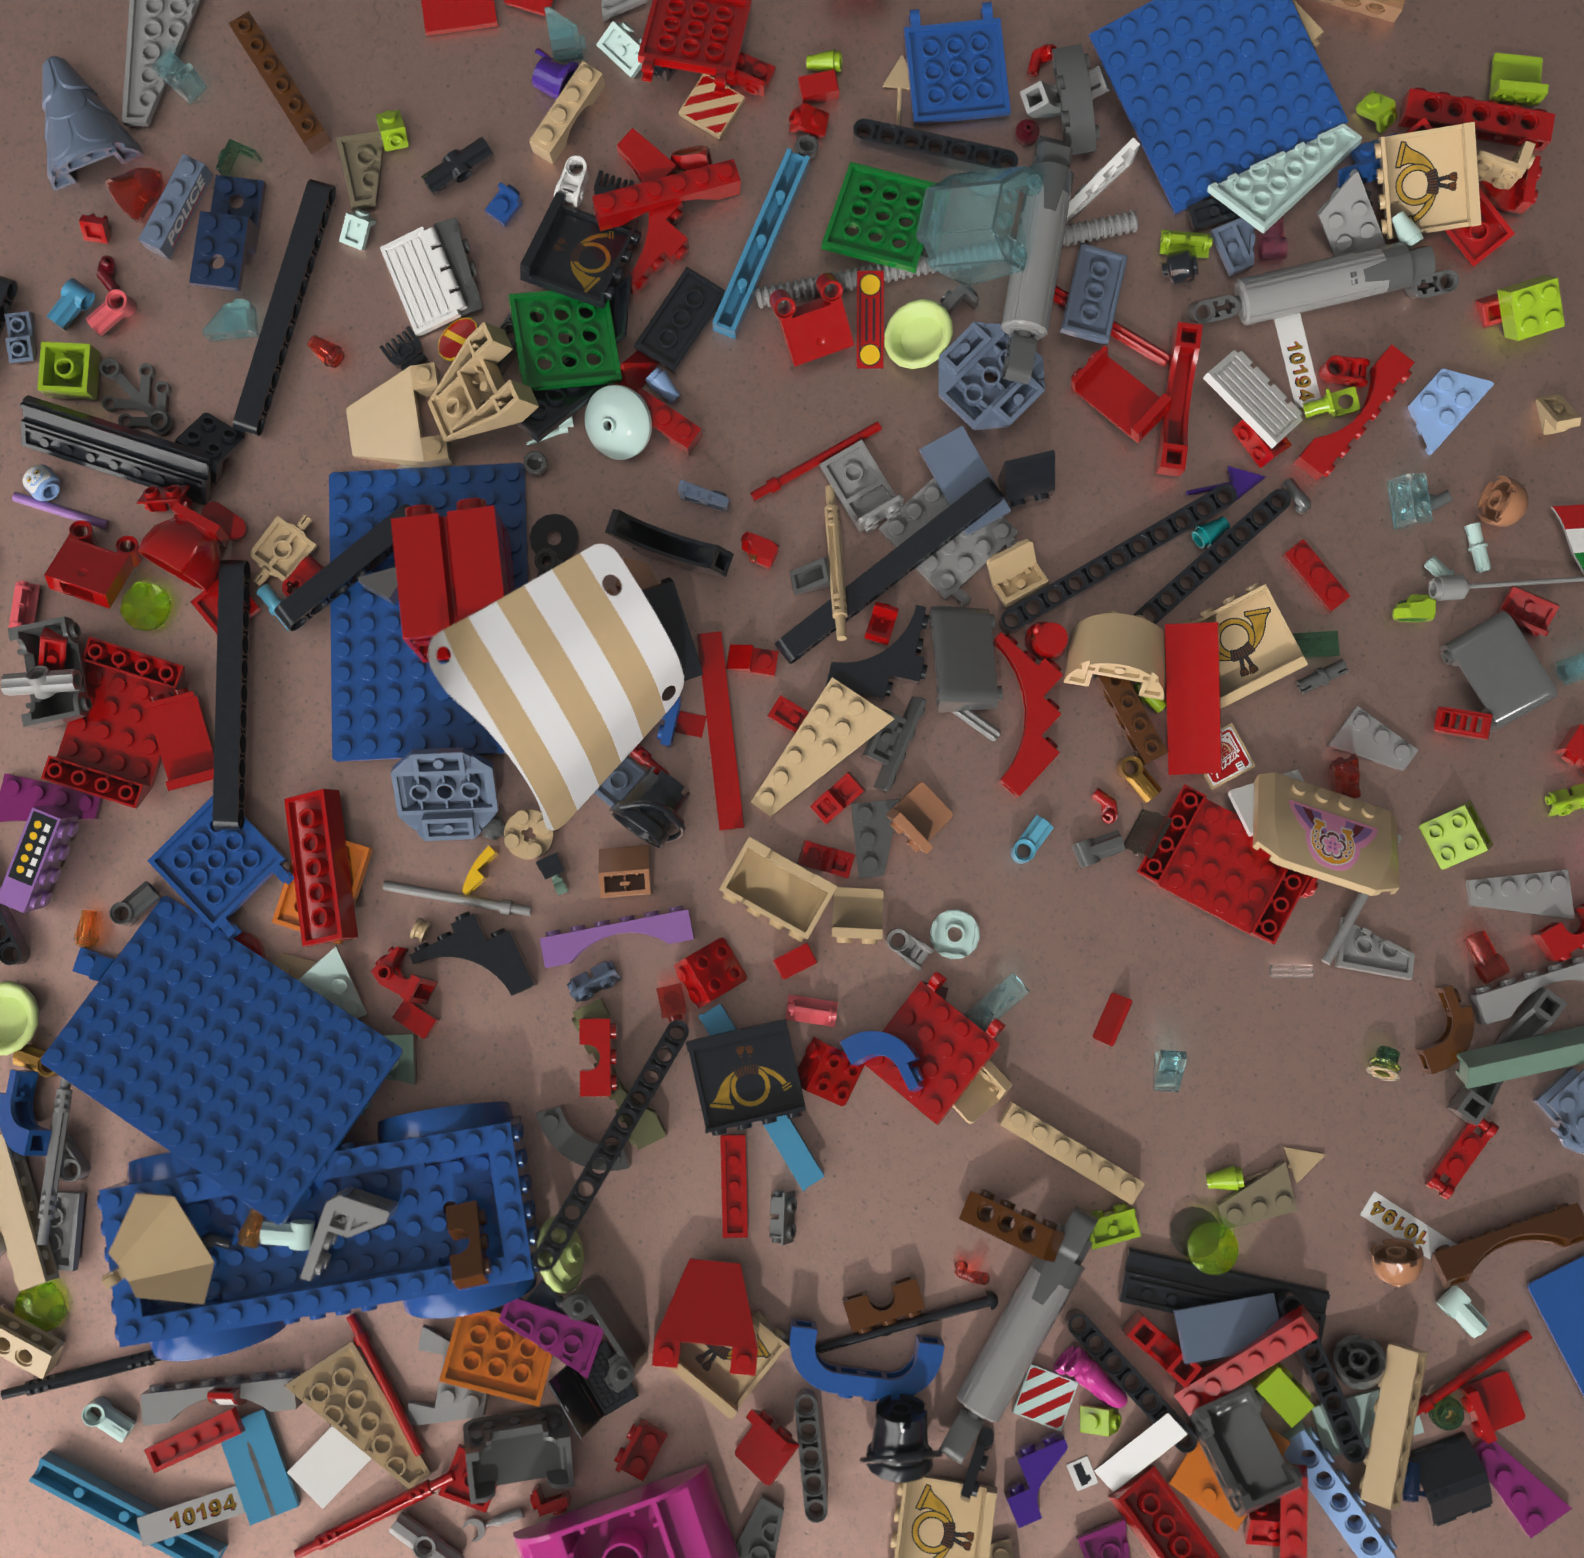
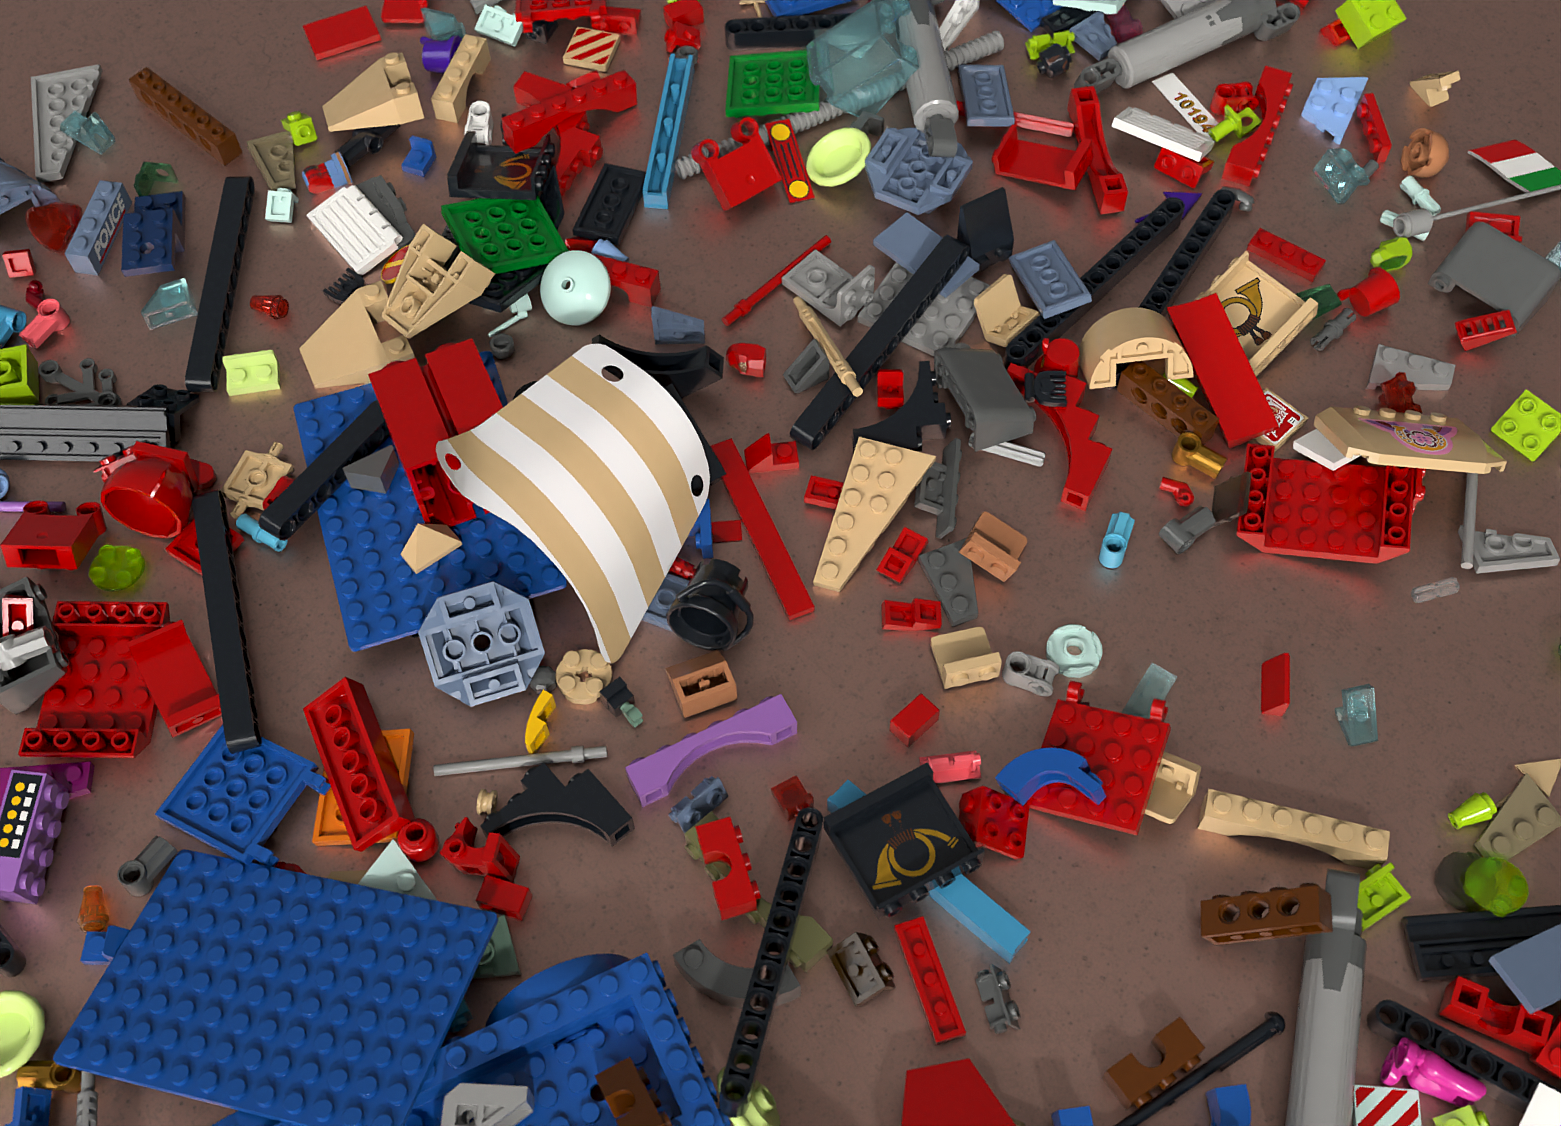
camera: 20 degrees left, 25 degrees down
red bracket [673,937,747,1009] -> none
tan cylinder [719,837,837,942] -> none
clear red arm [954,1261,990,1285] -> none
teal cone [1192,516,1230,549] -> none
none -> yellowish green bracket [223,350,280,396]
none -> leg [302,152,352,194]
none -> tan wedge [322,52,424,132]
none -> red head [397,818,440,862]
none -> tan slope [401,523,462,574]
none -> dark brown bracket [827,932,896,1006]
none -> sand blue tile [1009,240,1092,319]
none -> black piece [1024,371,1067,407]
none -> red hat [1336,267,1400,317]
none -> red plate [1357,93,1392,163]

